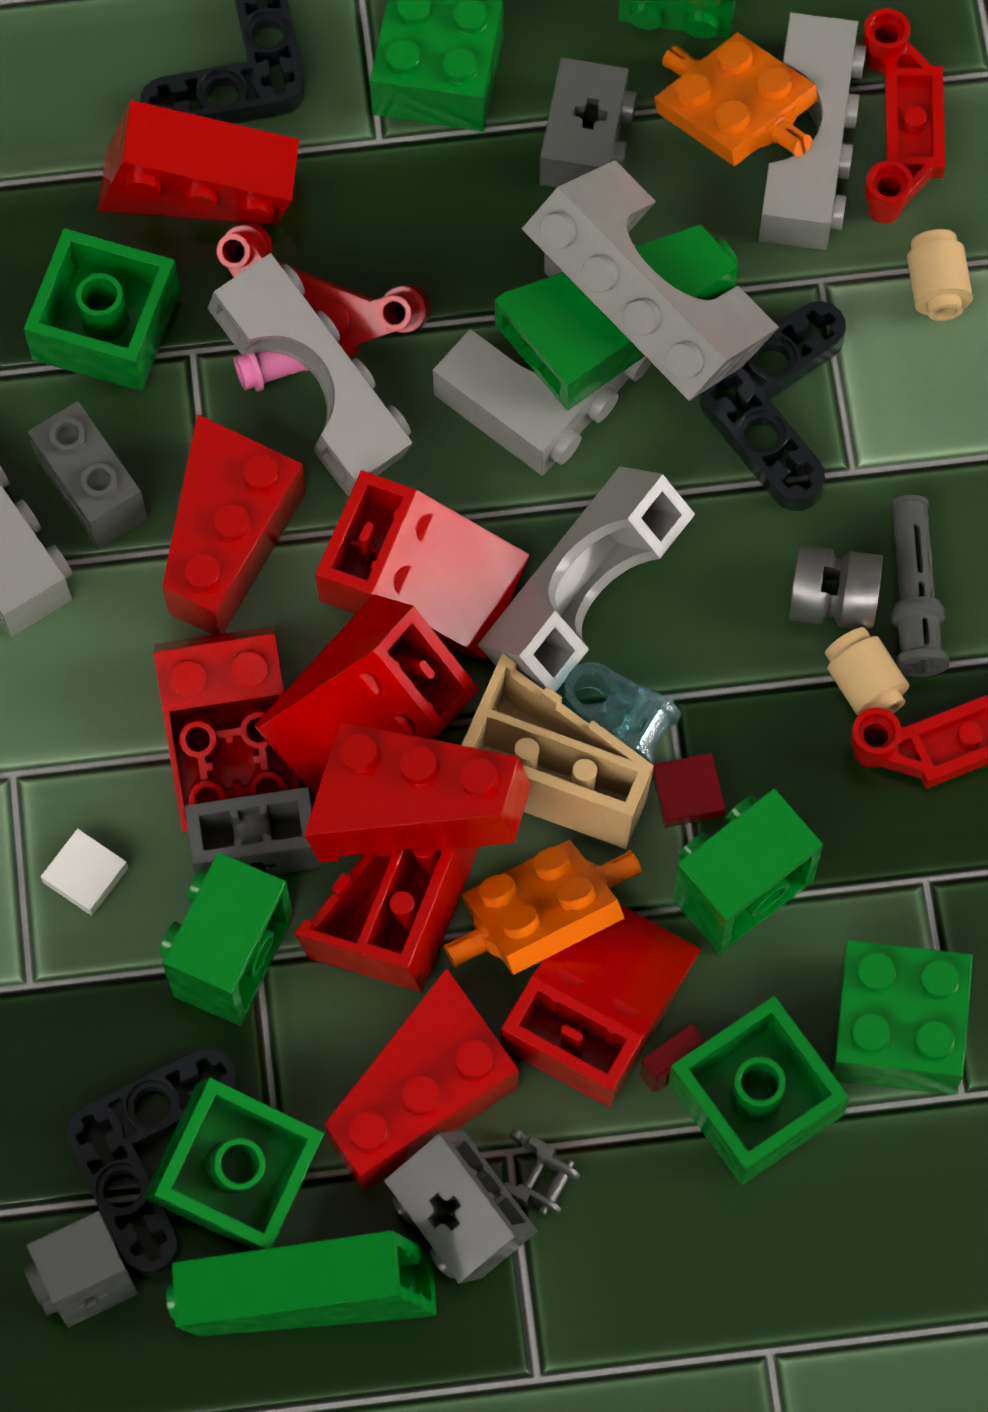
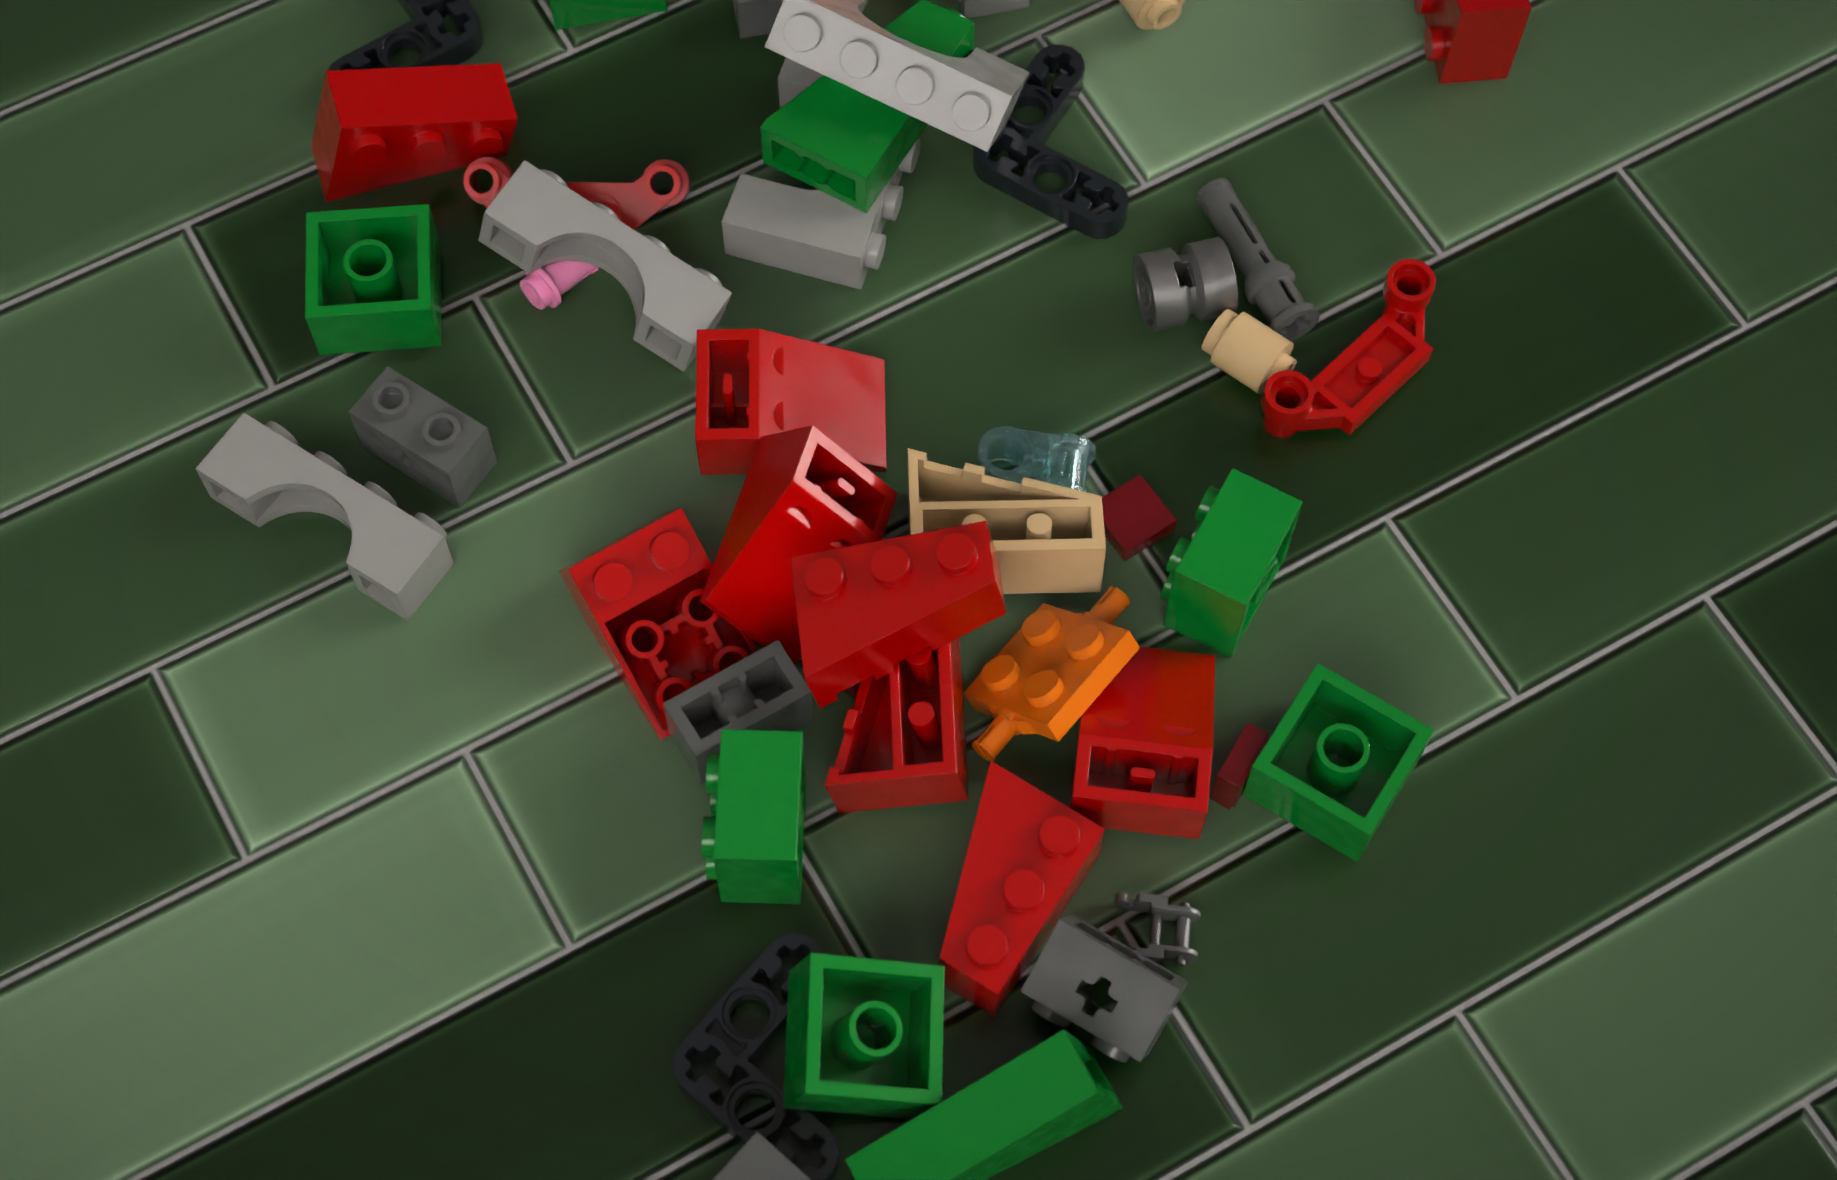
camera: 25 degrees left, 5 degrees down
white tile [41,828,129,916] -> none
red wedge [162,414,306,635] -> none
light grey arch [477,466,695,692] -> none
green brick [831,940,973,1095] -> none

